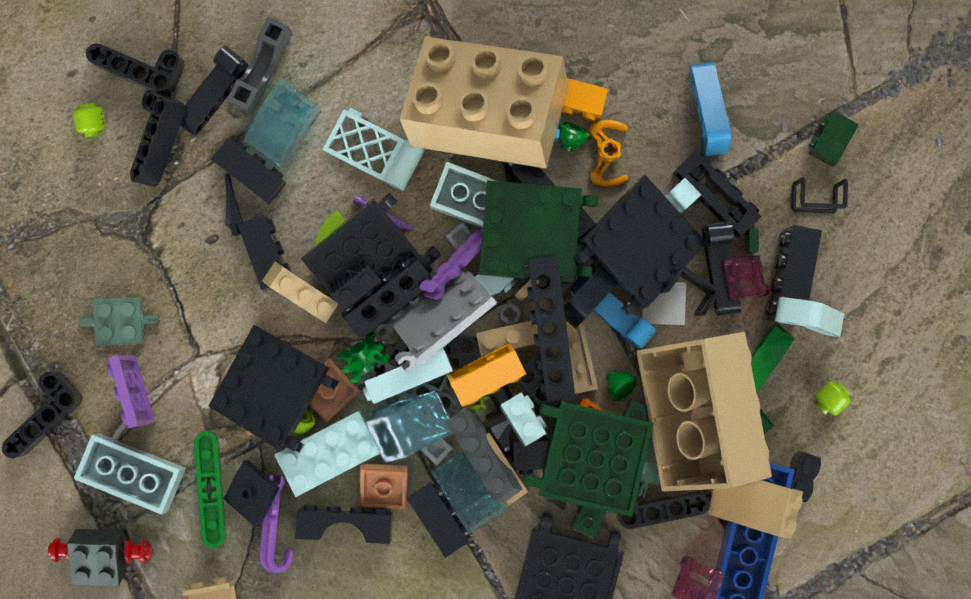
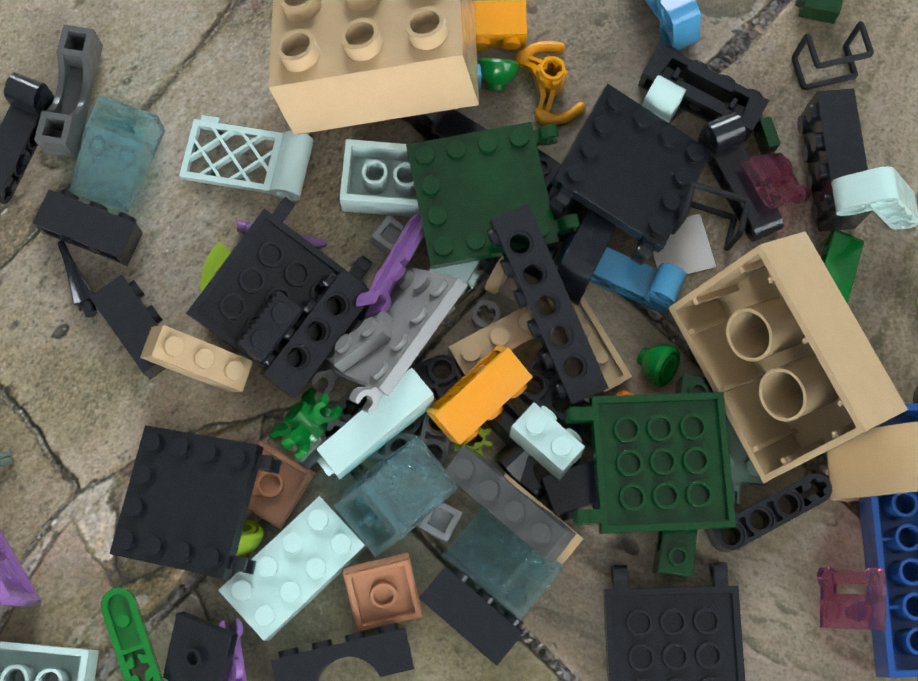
camera: 20 degrees left, 10 degrees down
none -> light grey plate [333,310,392,372]

